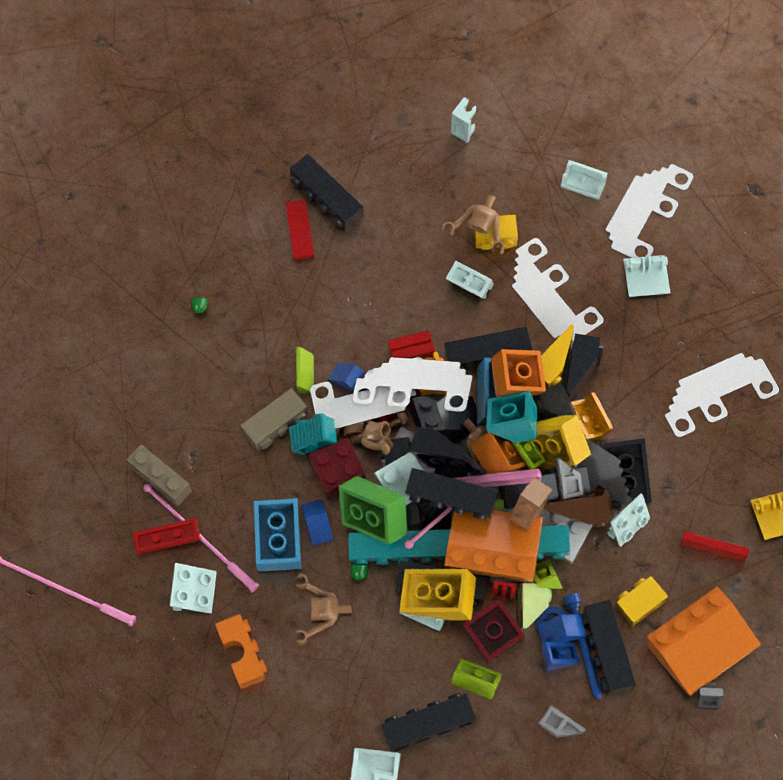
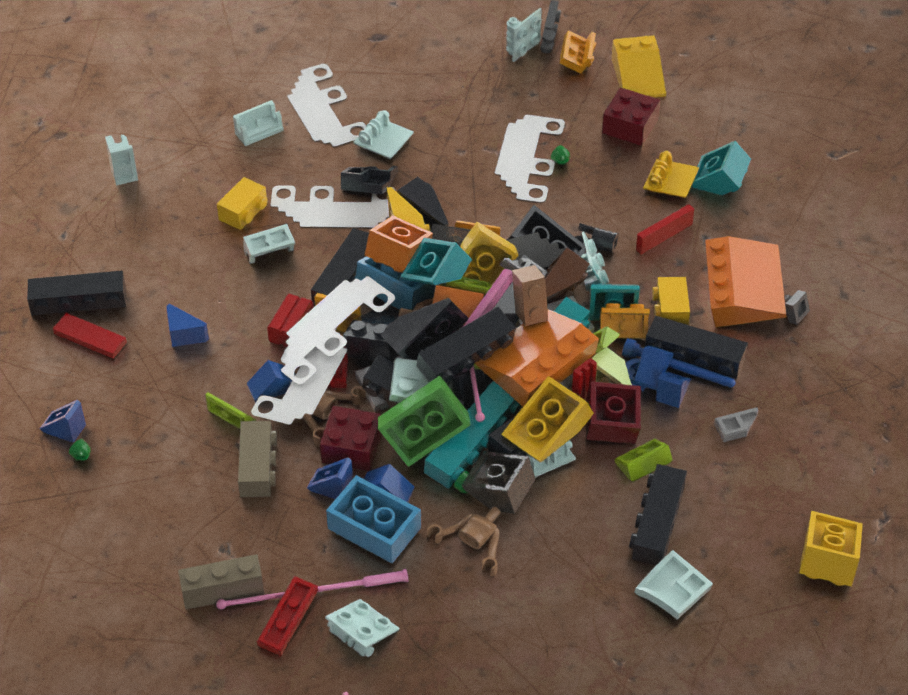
camera: 55 degrees left, 20 degrees down
orange arch [215,614,267,689] -> none
teal brick [289,413,337,455] -> none
medium nougat piece [351,407,411,455] -> none
medium nougat piece [442,195,505,255] -> none
none -> blue slope [40,400,86,443]
none -> blue slope [166,303,209,347]
none -> blue slope [307,458,353,499]
none -> black slope [341,166,398,194]
none -> clear smoke slope [462,451,536,514]
none -> green hinge [551,145,570,165]
none -> black hinge [575,223,619,253]
none -> teal slope [589,284,640,321]
none -> light orange bracket [600,303,650,339]

